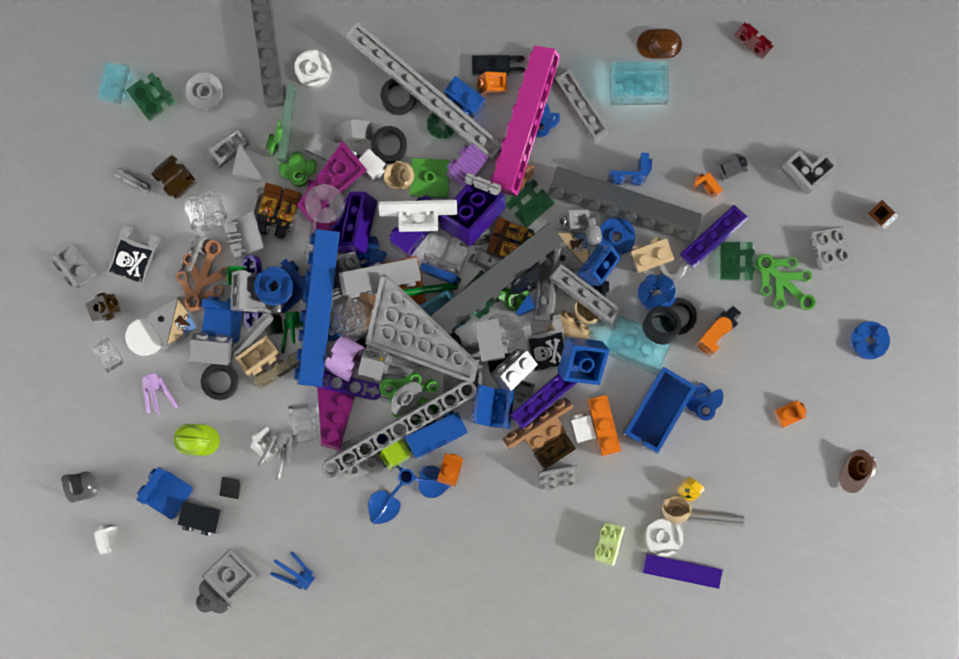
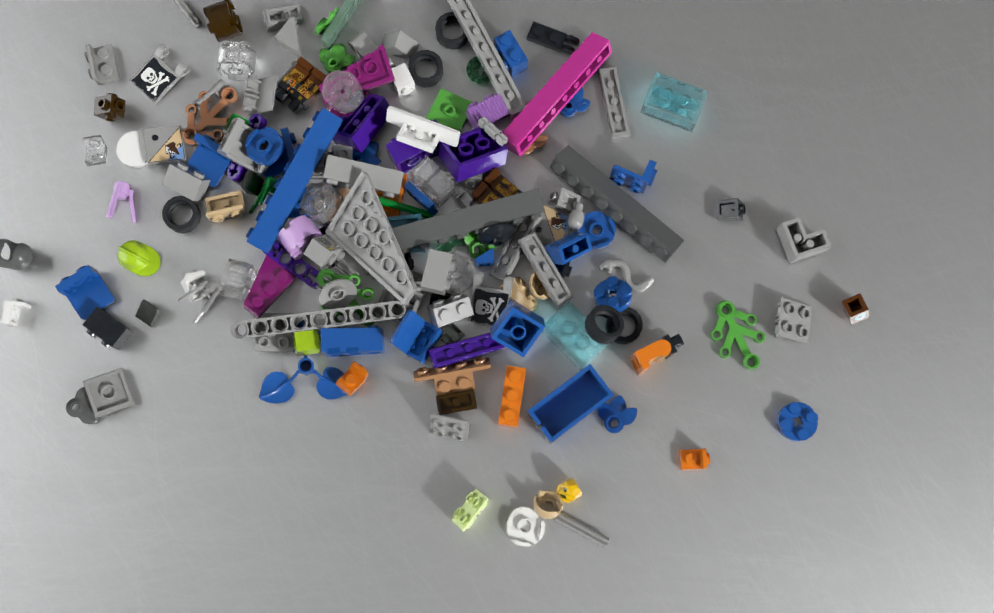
camera: 25 degrees right, 5 degrees down
light grey axle [232,312,273,356] -> none
dark tan hinge [254,352,299,389] -> none
blue plant [270,552,315,590] -> none
tan hair [383,161,414,190] -> none
orange bracket [477,72,508,95] -> none
clear green plate [505,179,555,228] -> none
white brick [570,413,596,443] -> none
tan bracket [629,237,675,273] -> none
reddish brown piece [637,29,682,59] -> none
dark purple tile [642,554,723,589] -> none
dark purple tile [680,205,748,269] -> none
orange bracket [692,172,723,198] -> none
clear green plate [720,242,755,281] -> none
dark red hinge [734,22,774,59] -> none
reddish brown piece [839,449,877,493] -> none

